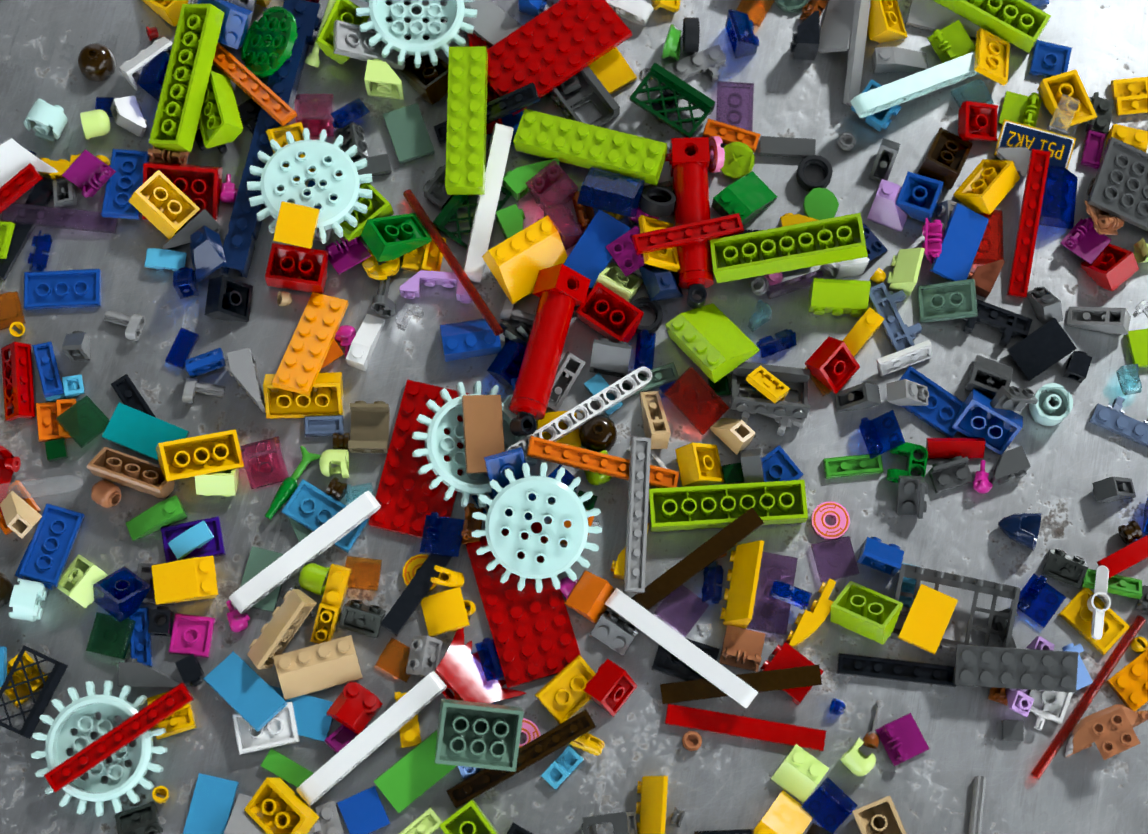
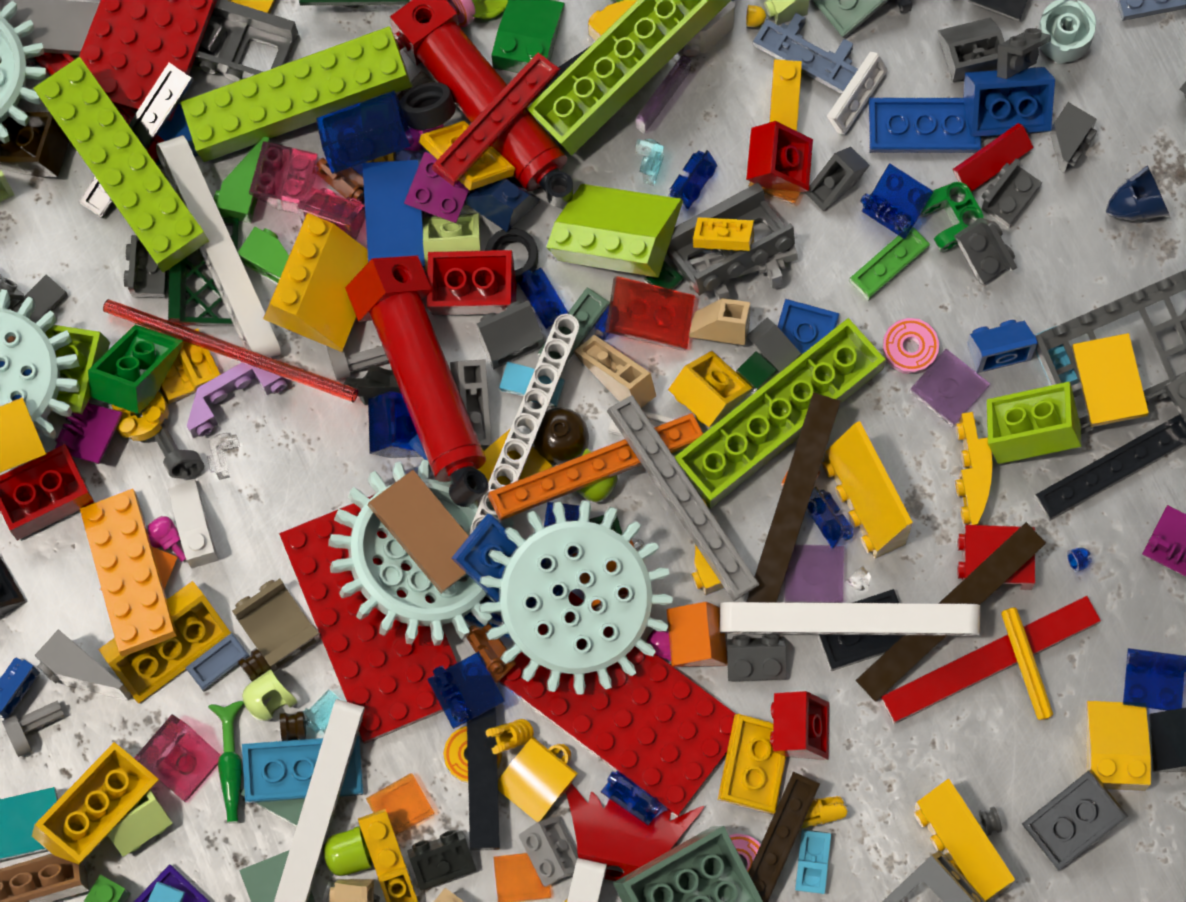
camera: 30 degrees left, 0 degrees up
tan hinge [277,291,292,306] -> none
sand green tile [383,103,435,164] -> none
blue slope [440,317,502,362] -> none
nougat plate [682,731,702,751] -> none
nougat hinge [719,625,766,672] -> none
clear purple tile [747,552,798,635] -> none
light grey plate [751,277,769,295] -> none
bright pink plate [764,272,783,286] -> none
clear blue hinge [769,579,812,610] -> none
yellowish green slope [771,744,829,803] -> none
lime slope [808,278,871,317] -> none
yellowish green helmet [839,737,876,776] -> none
hinge [862,700,884,749] -> none
light grey slope [886,379,929,406] -> none
dark pink piece [973,460,993,494] -> none
none -> yellow axle [1001,607,1053,720]

